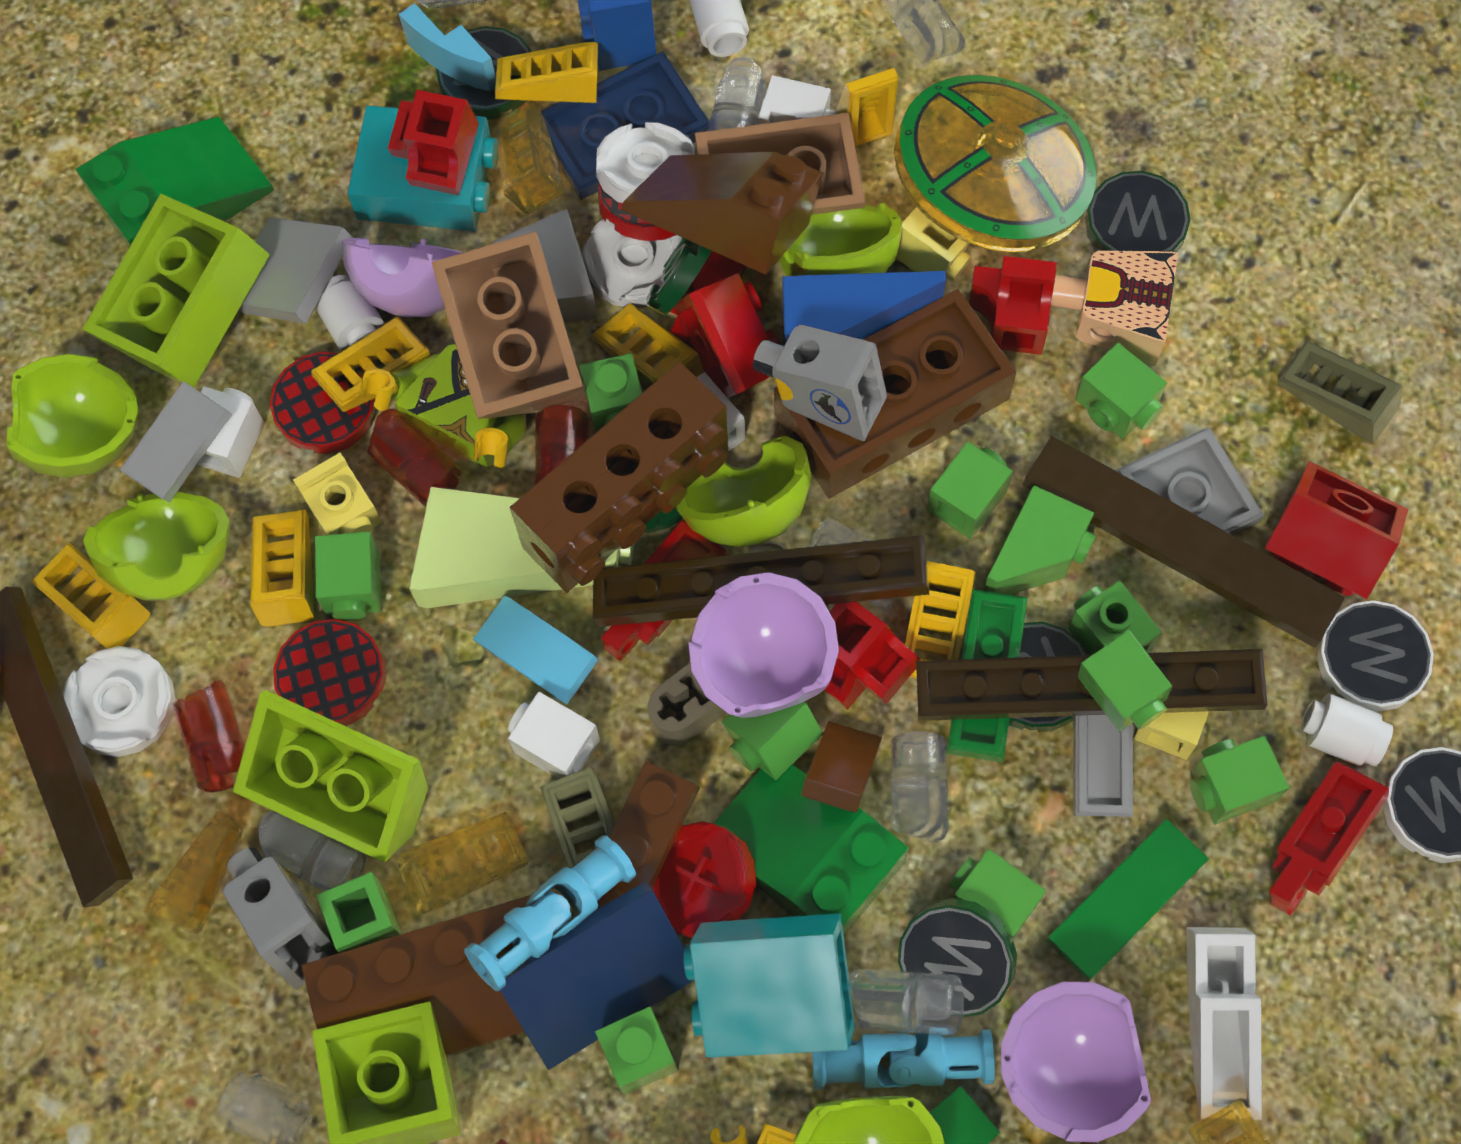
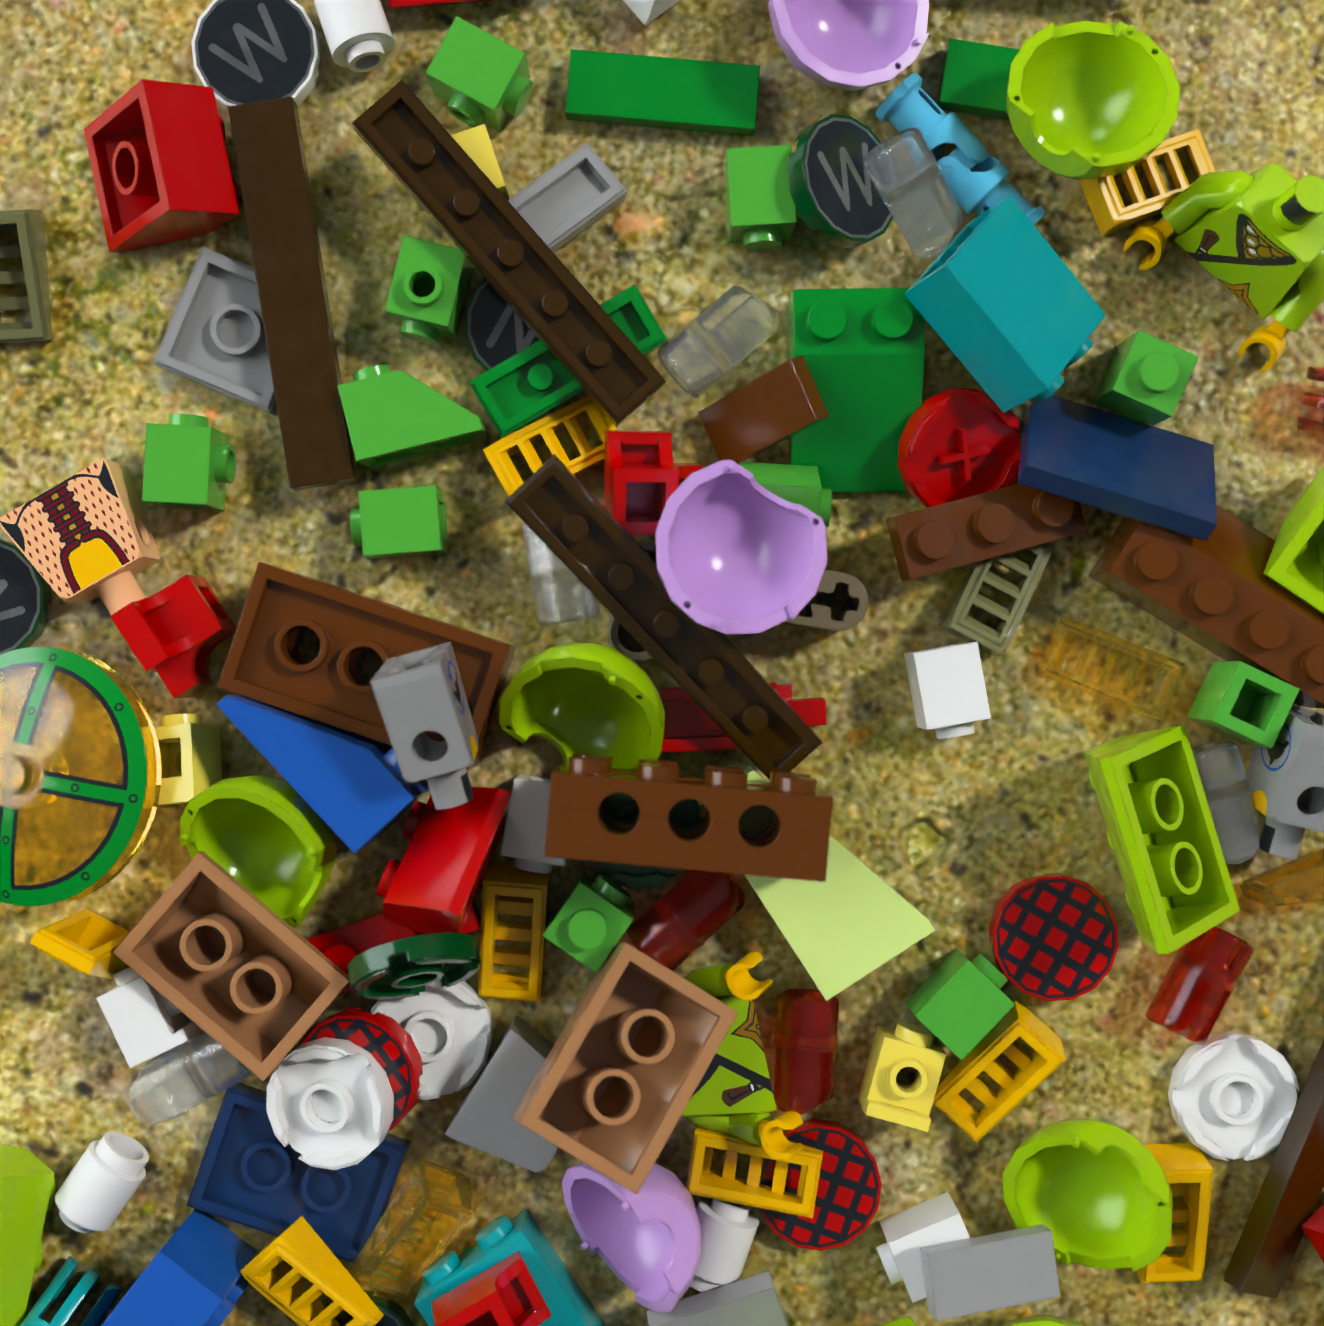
camera: 130 degrees left, 20 degrees up
medium azure piece [464,835,636,992] -> none
medium azure slope [473,595,599,705] -> none
reddish brown slope [622,152,823,275] -> none
bright green brick [1078,630,1172,732] -> none

